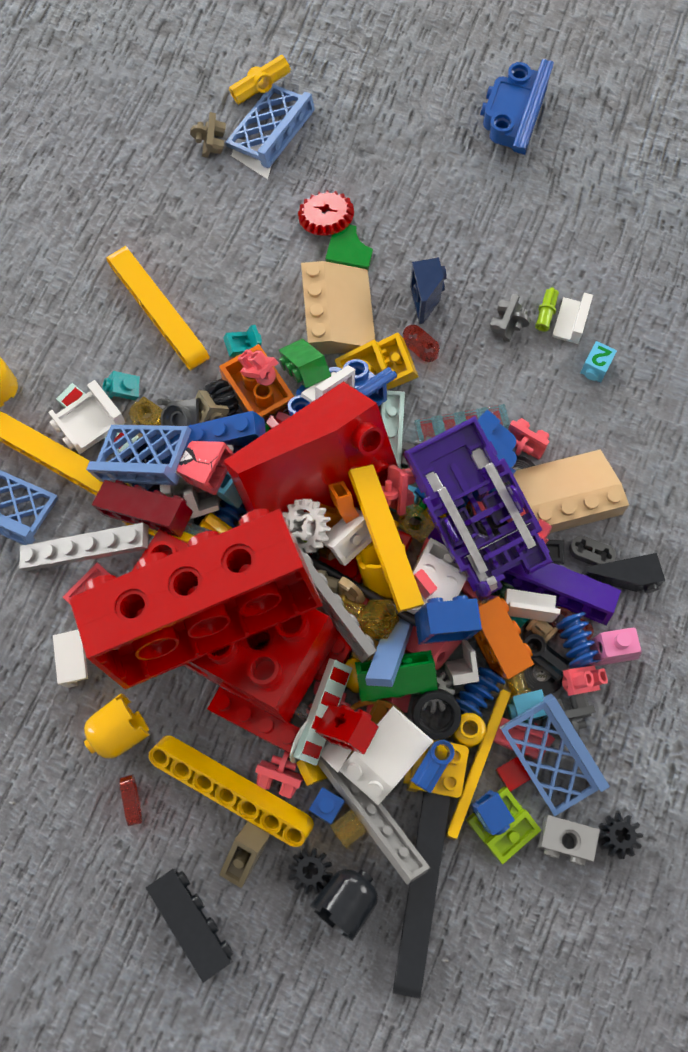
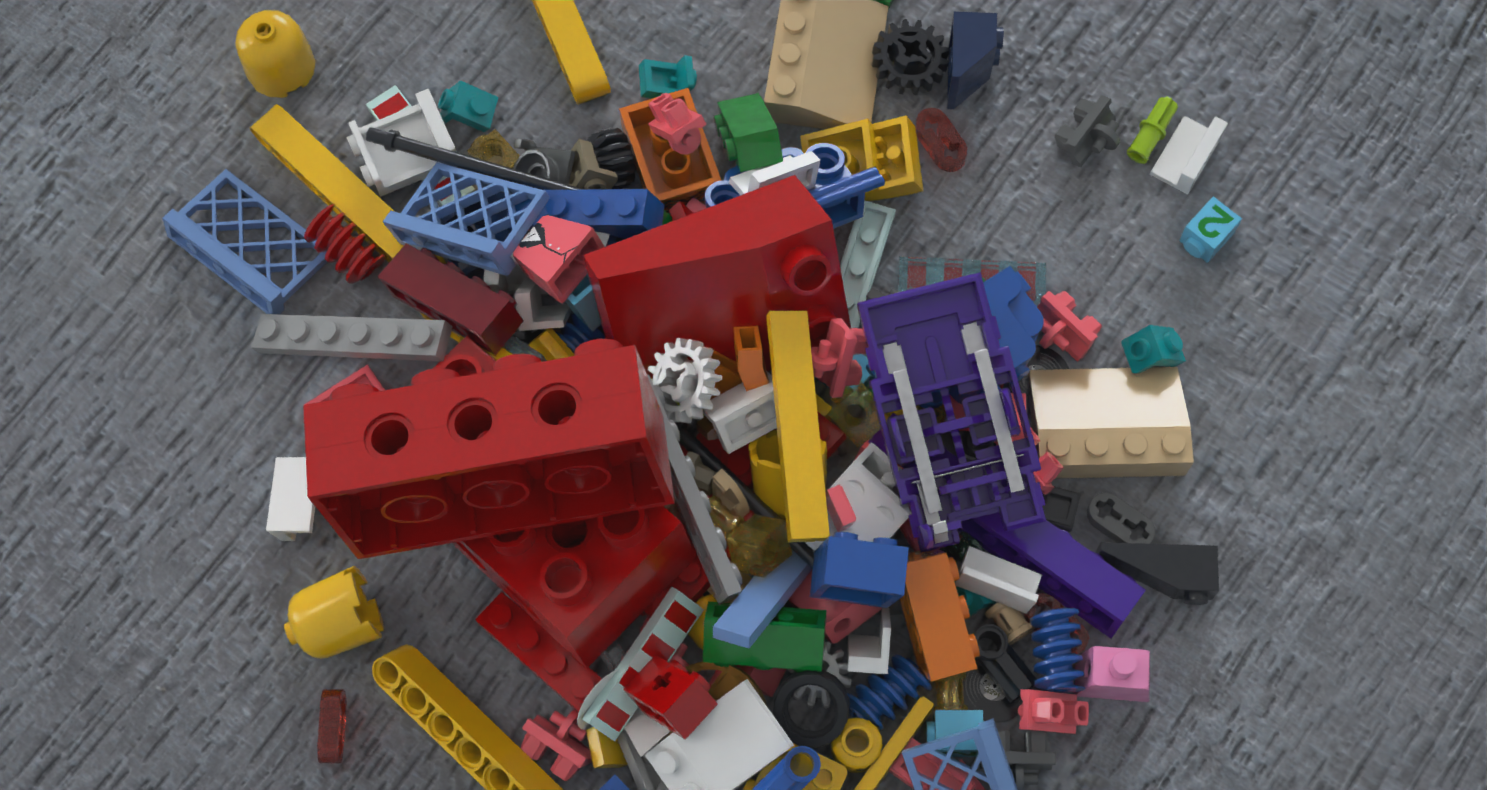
camera: 15 degrees right, 0 degrees up
none -> red piece [304,204,387,284]
none -> black bar [366,127,584,190]
none -> black gear [871,19,949,95]
none -> teal bracket [1121,325,1186,374]

